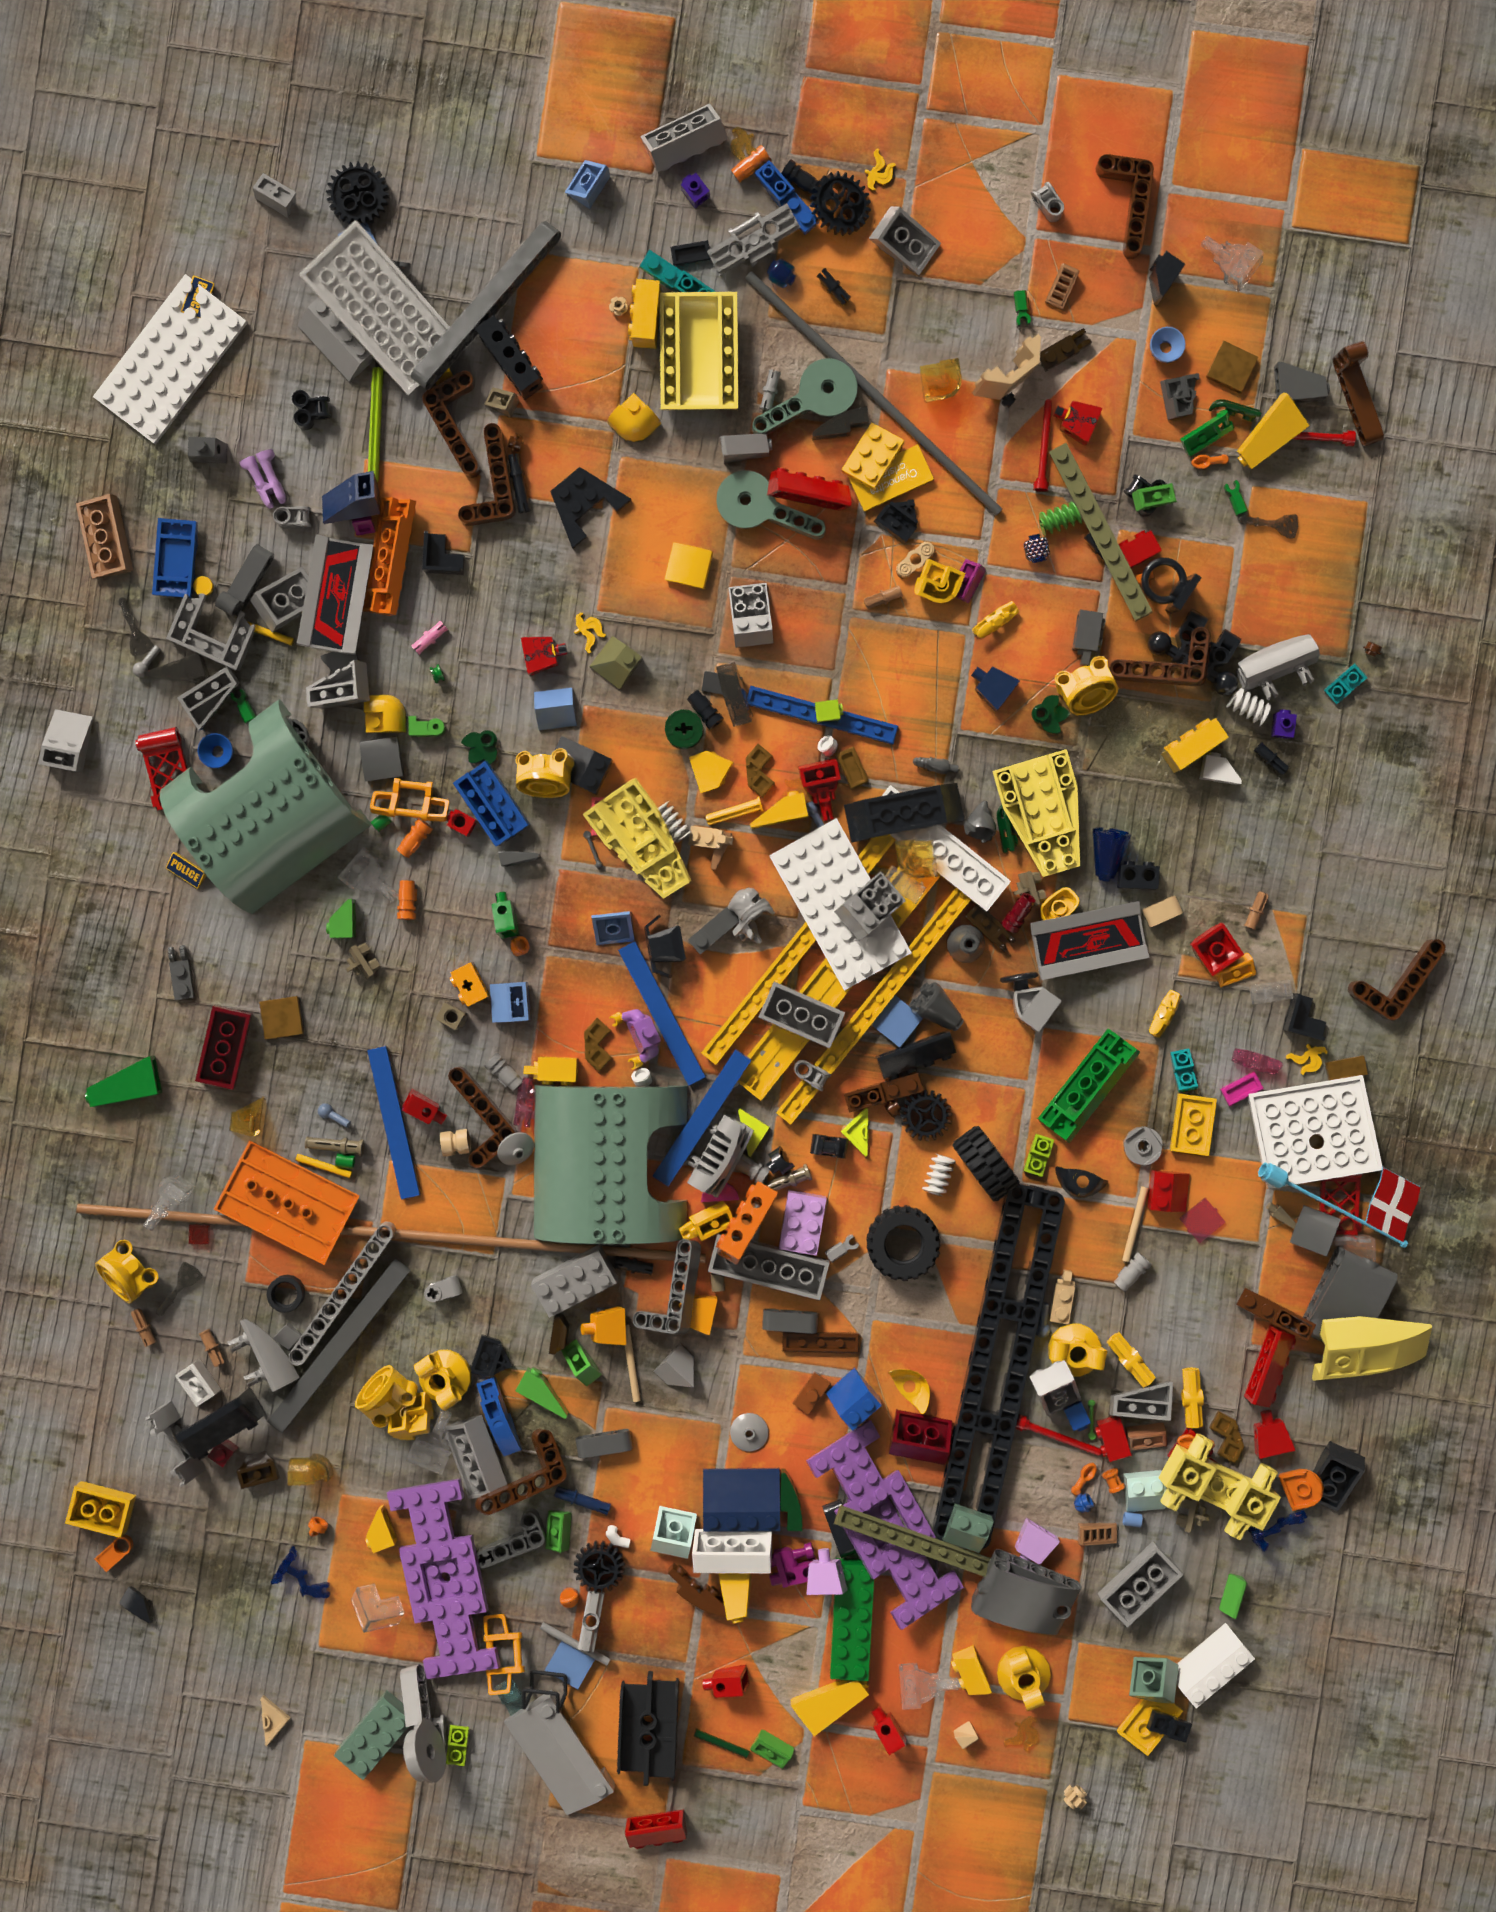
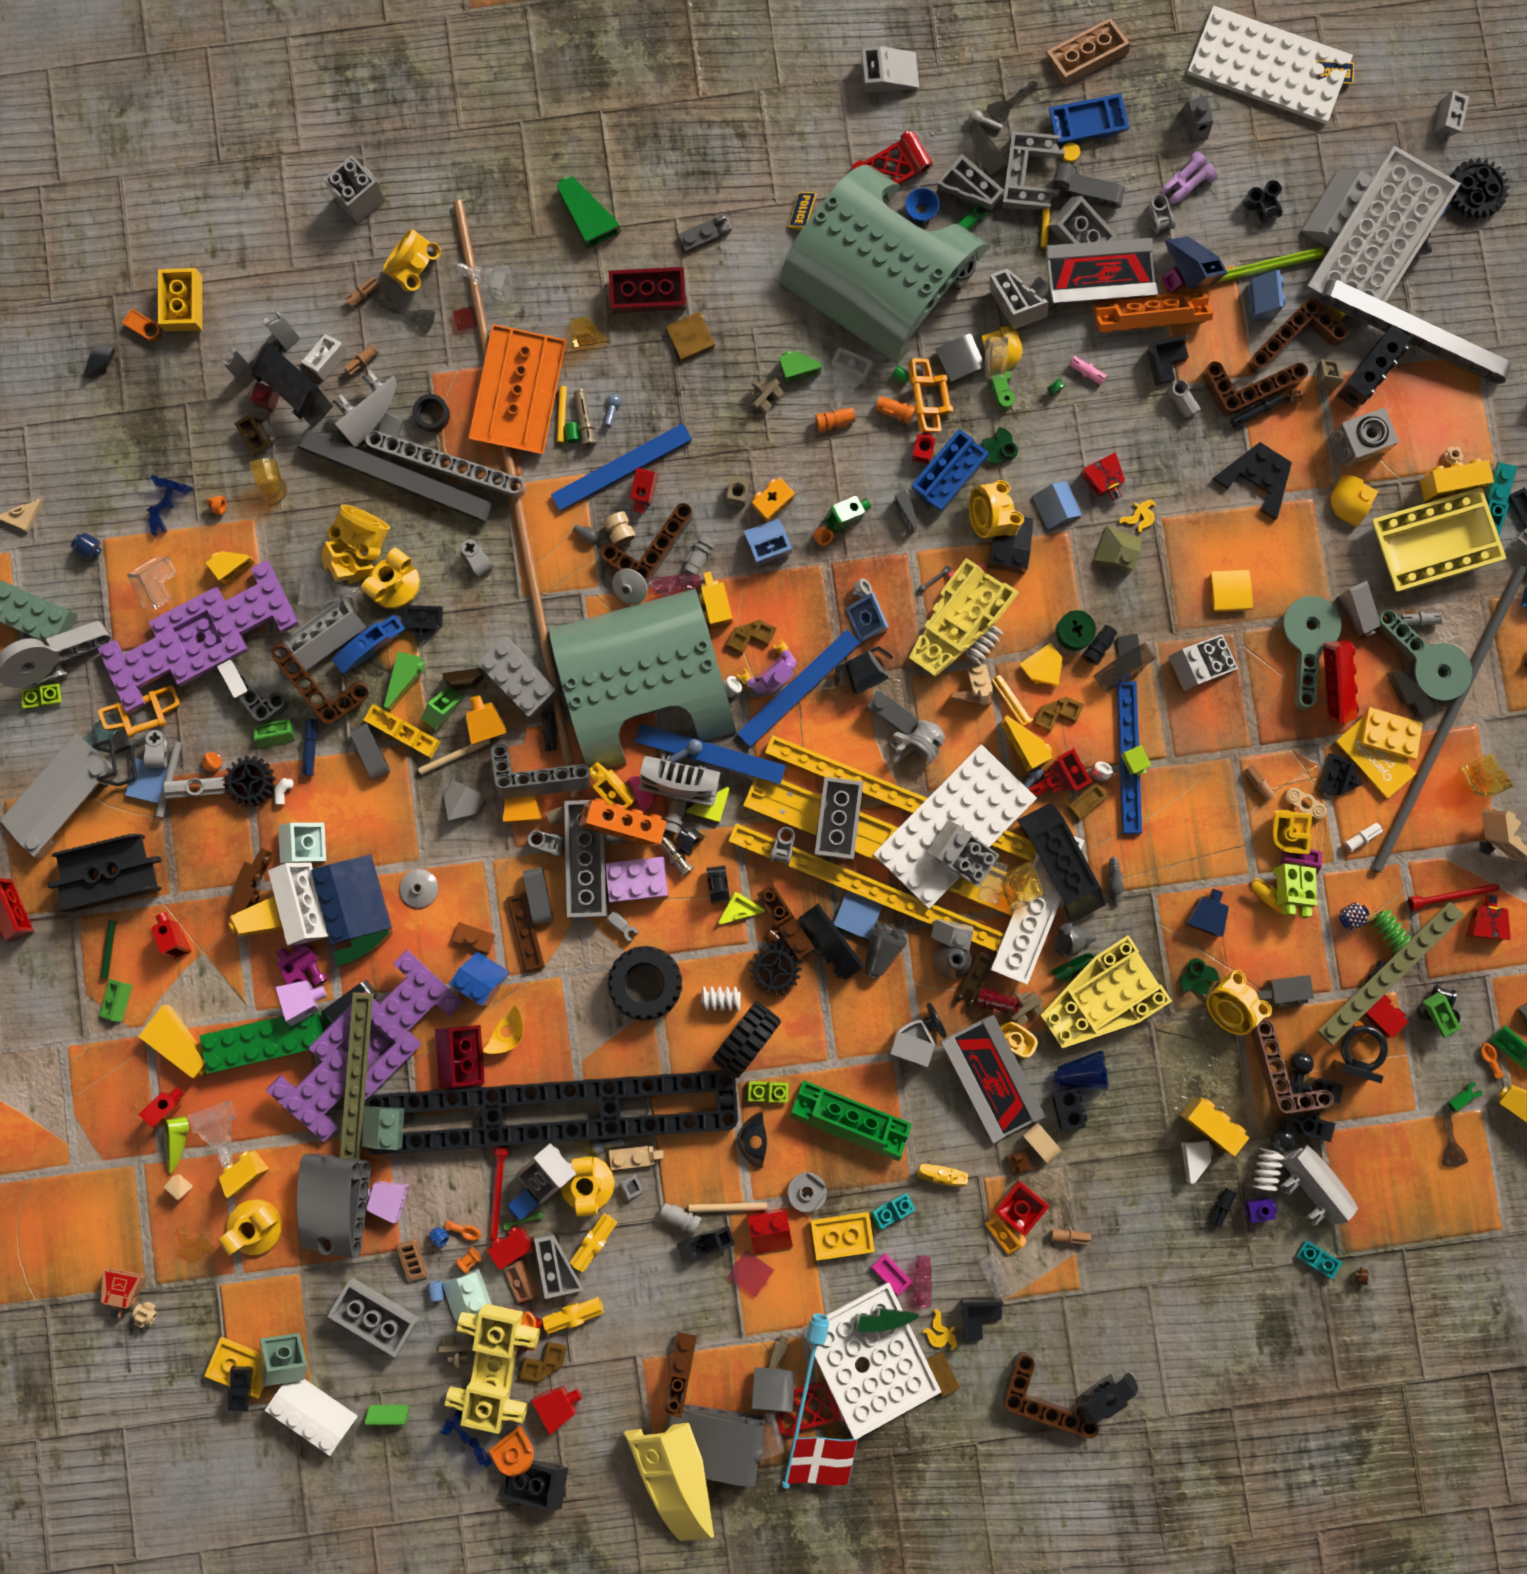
camera: 75 degrees right, 5 degrees down
red slope [1244,1325,1296,1408] -> none
none -> dark blue head [71,533,102,561]
none -> torso [101,1267,146,1318]
none -> light grey piece [144,730,167,768]
none -> lime piece [164,1116,189,1174]
none -> white sticker [217,660,247,698]
none -> light grey brick [323,155,386,224]
none -> yellow slope [363,704,441,758]
none -> light grey piece [528,831,565,857]
none -> dark grey cylinder [573,524,598,544]
none -> dark grey slope [619,1174,644,1202]
none -> sand blue bar [669,739,703,763]
none -> black brick [677,1226,735,1263]
none -> light grey tile [852,578,872,598]
none -> dark green slope [854,1307,919,1332]
none -> light grey slope [931,919,973,950]
none -> clear slope [985,337,1008,379]
none -> reddish brown tile [1007,1149,1033,1175]
none -> black piece [1077,1373,1138,1424]
none -> light grey piece [1167,380,1200,419]
none -> medium blue slope [1248,270,1286,321]
none -> lime hips [1273,864,1318,919]
none -> light grey brick [1331,407,1399,468]
none -> white axle [1344,823,1383,852]

